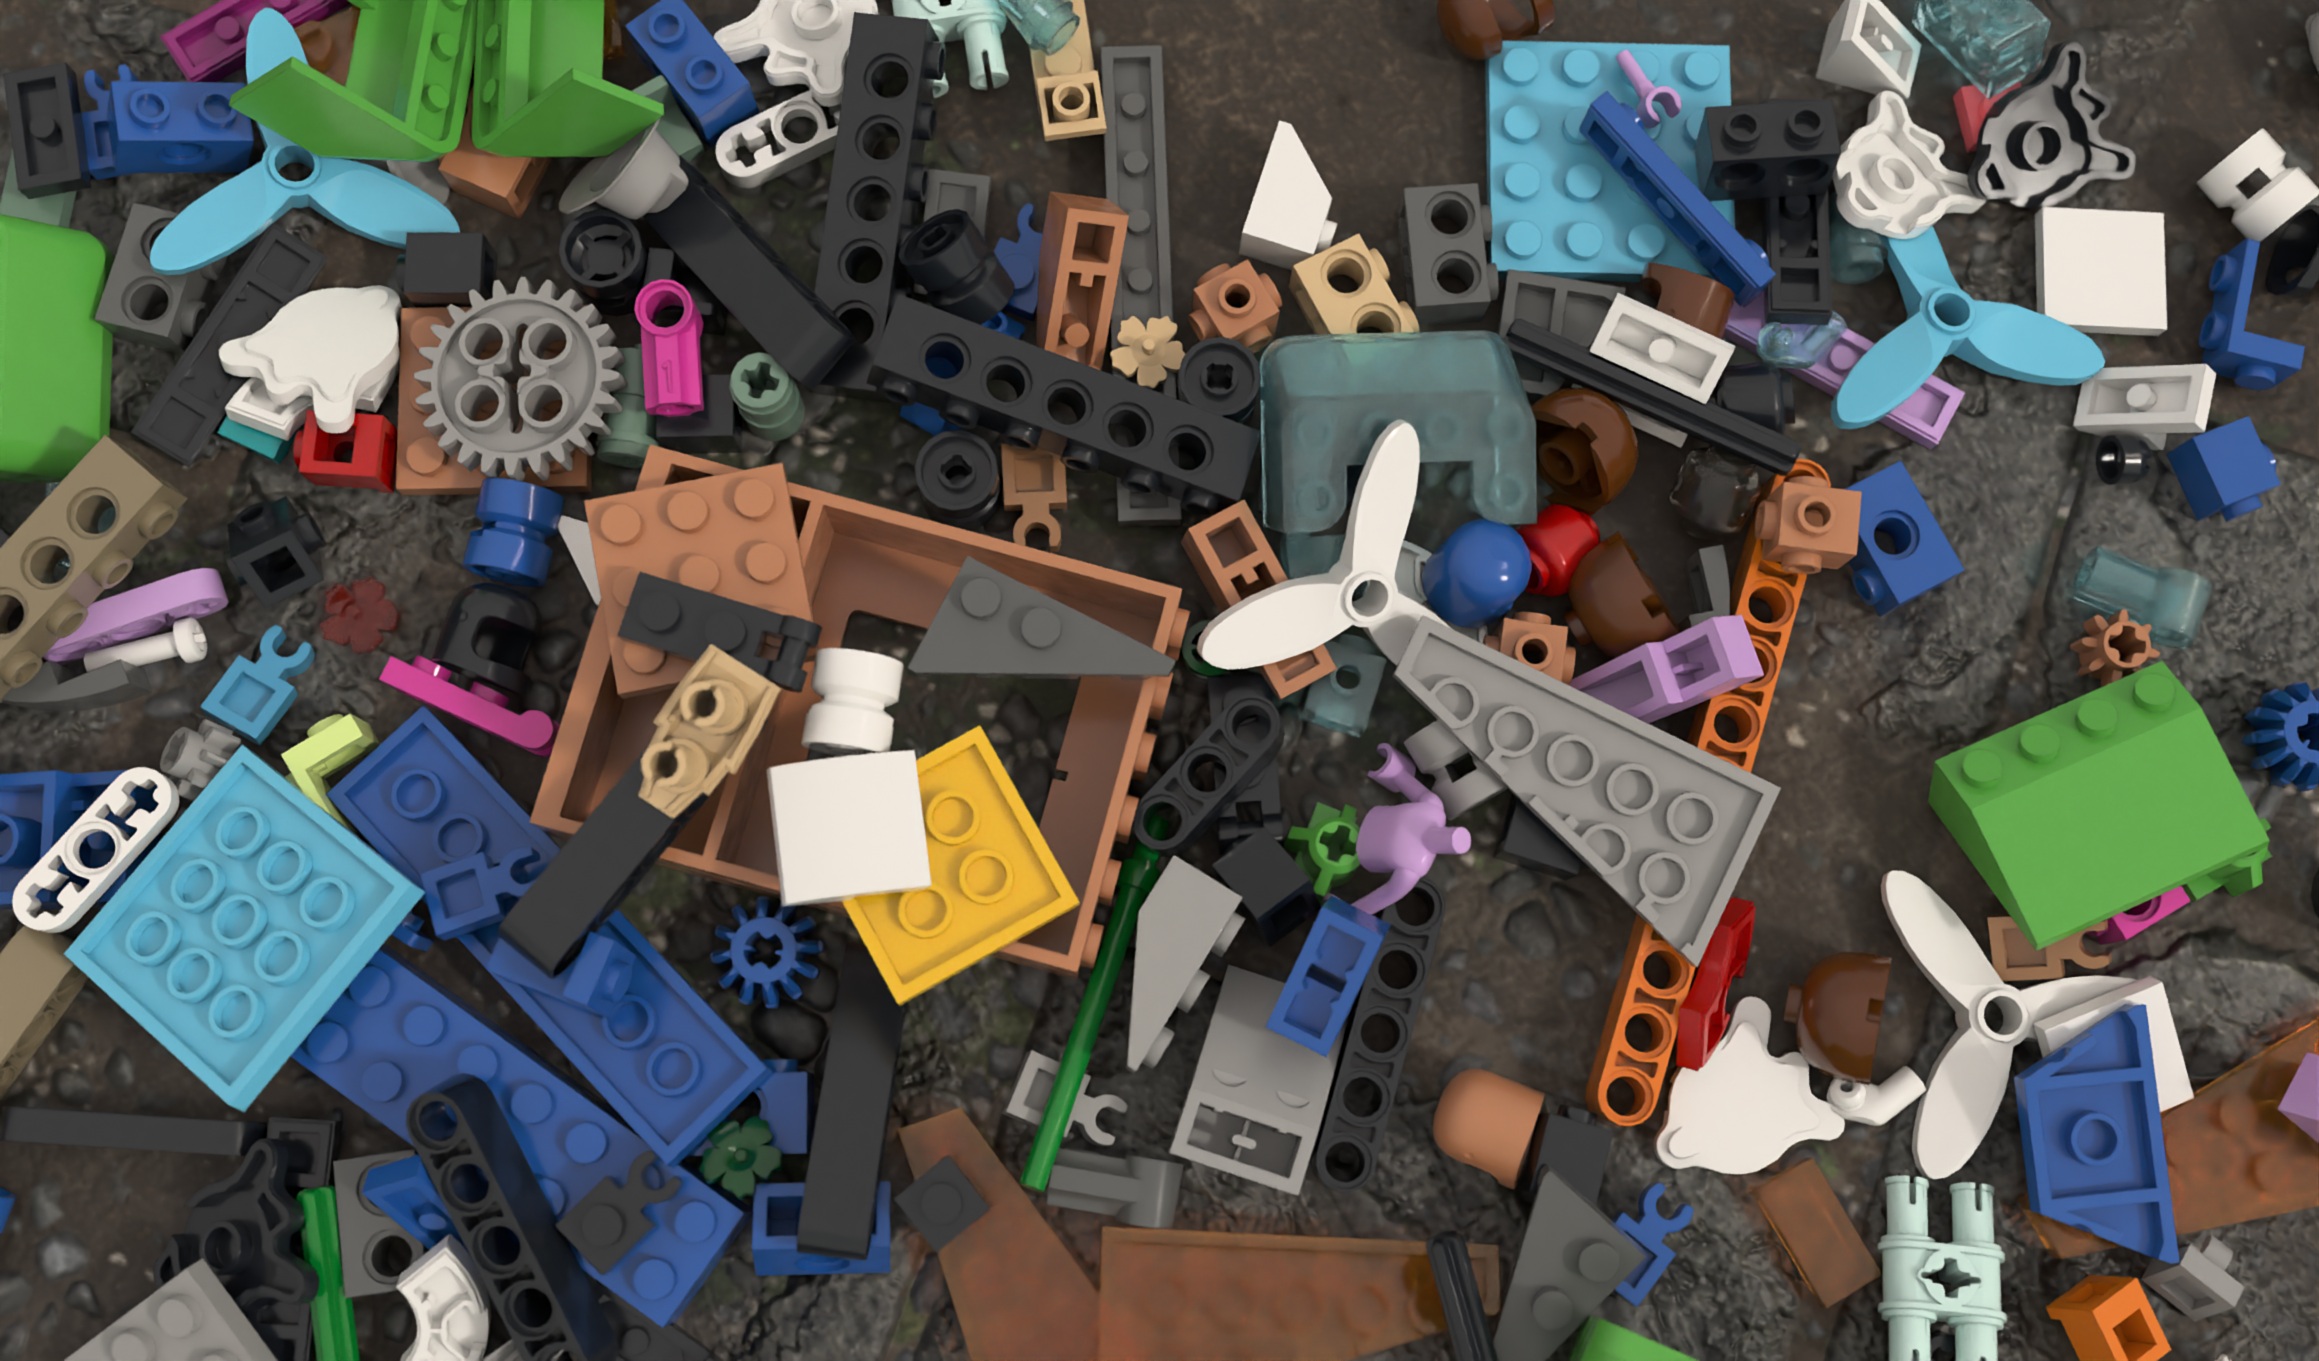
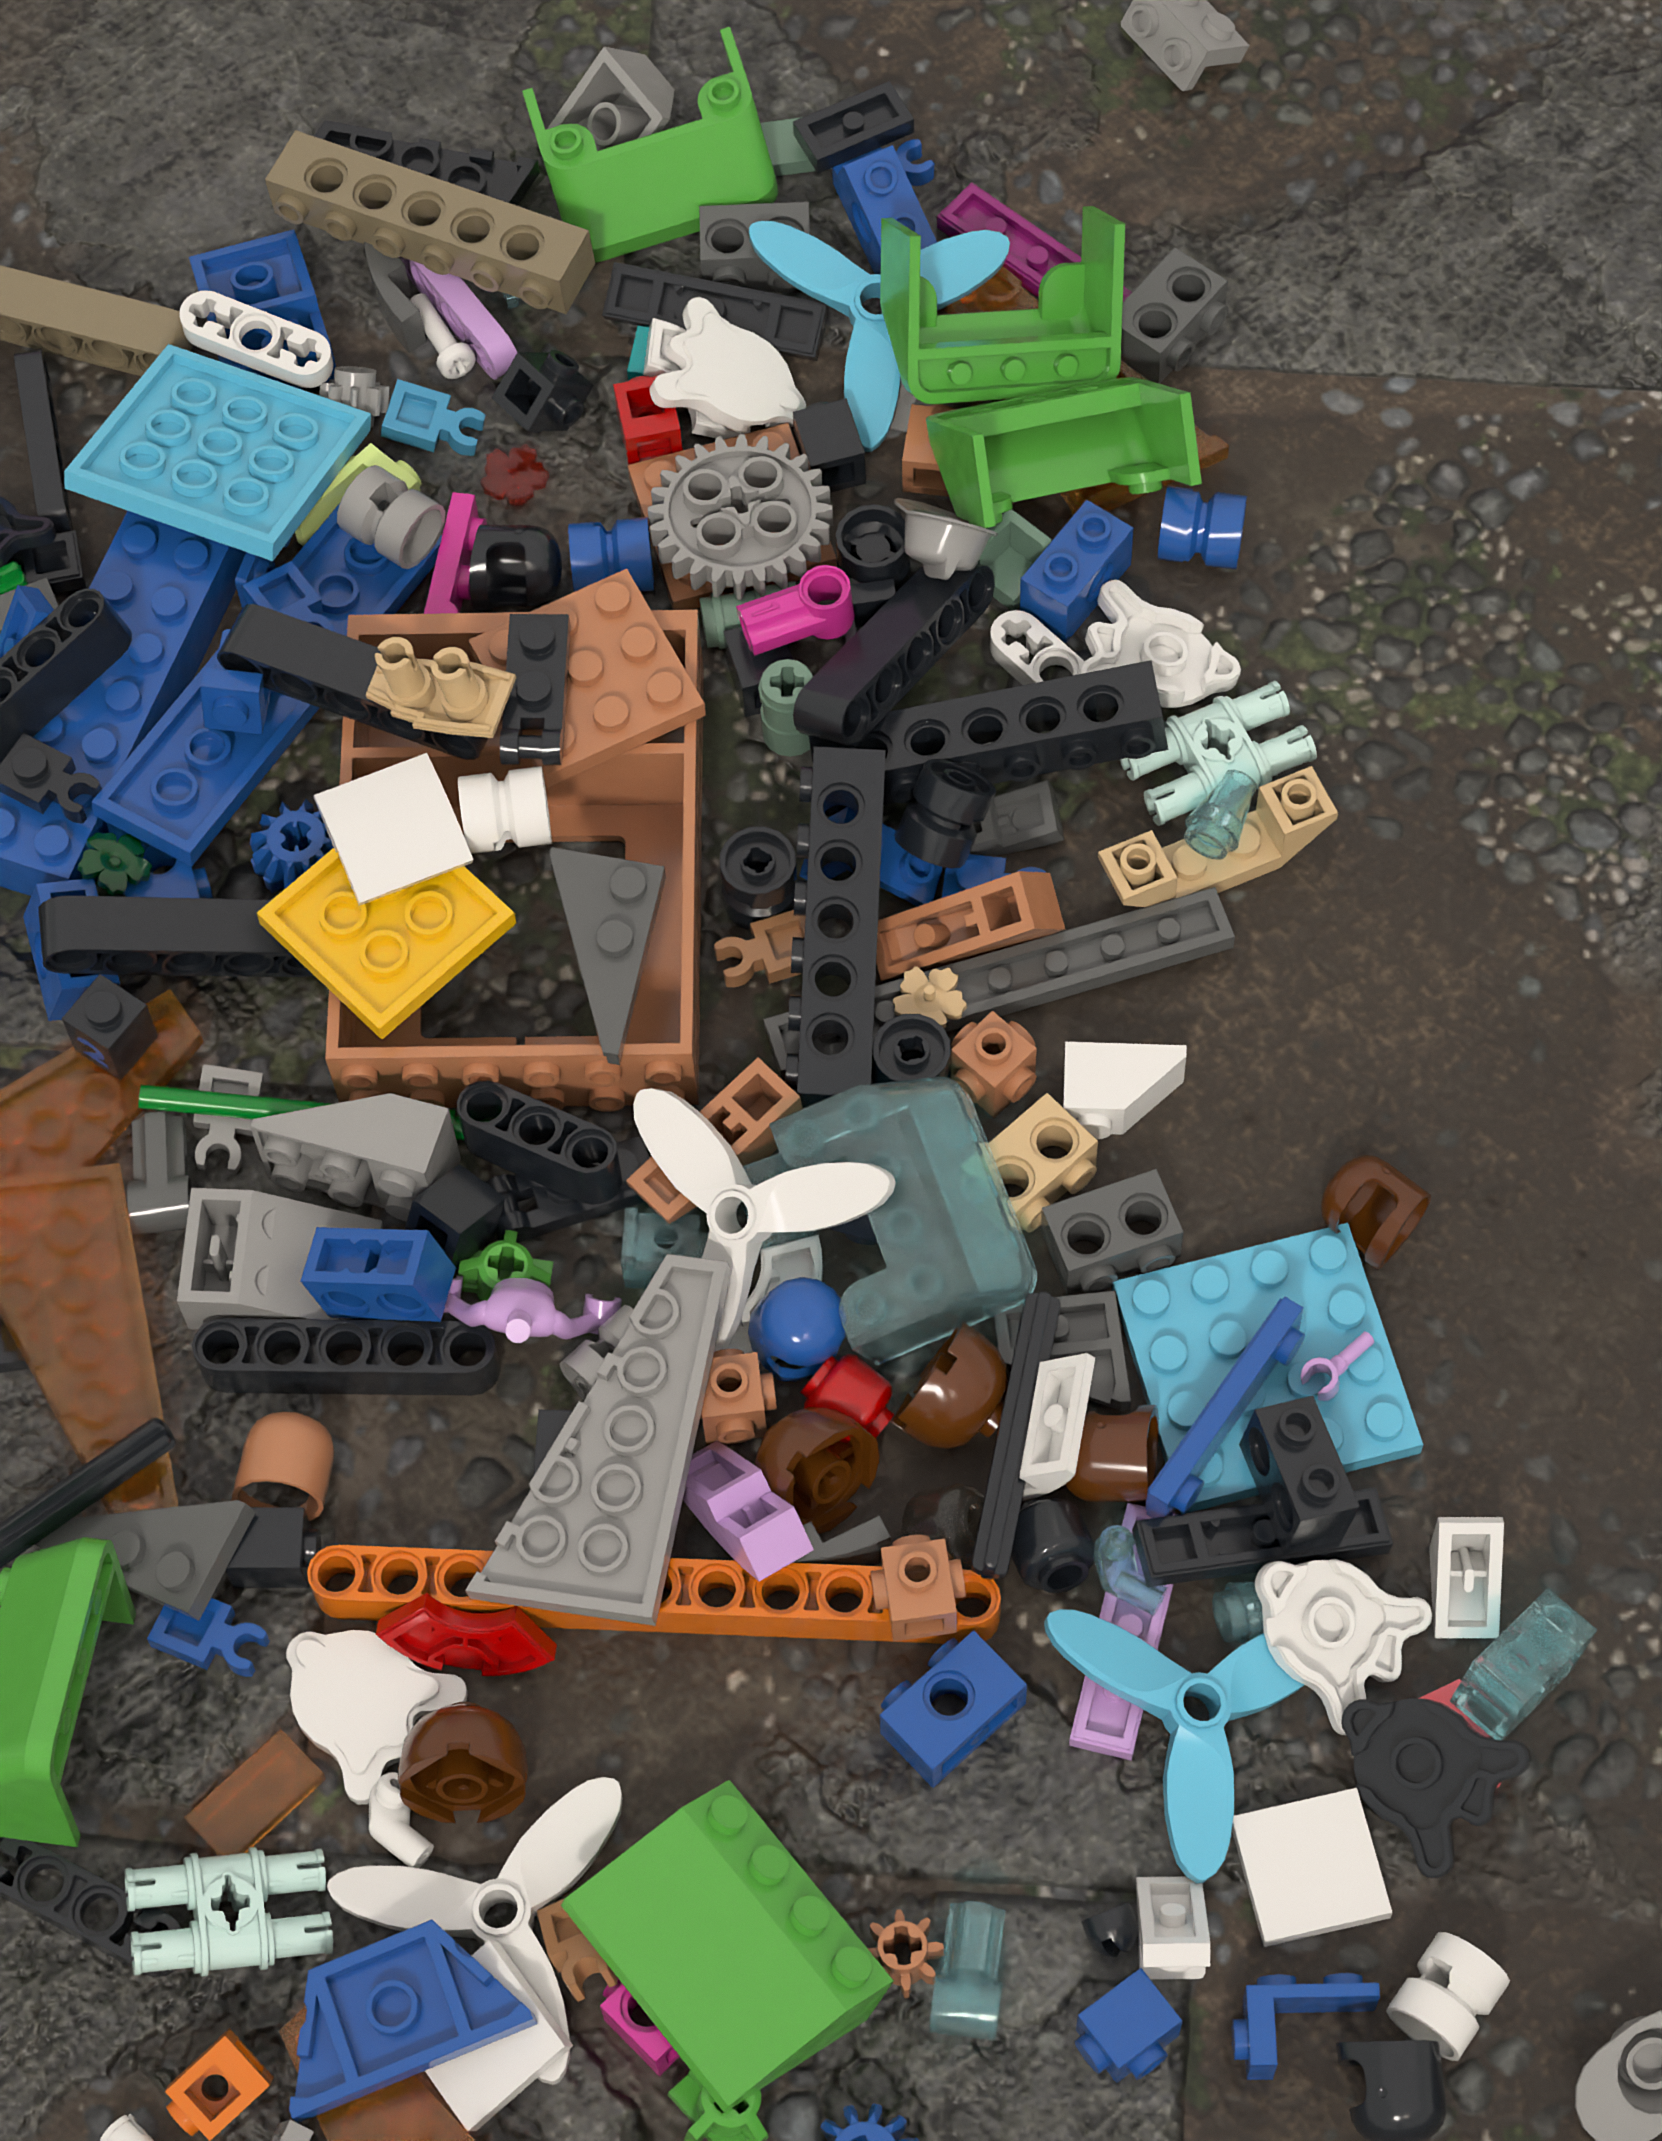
camera: 85 degrees right, 15 degrees down
none -> light grey wheel [337,465,446,569]

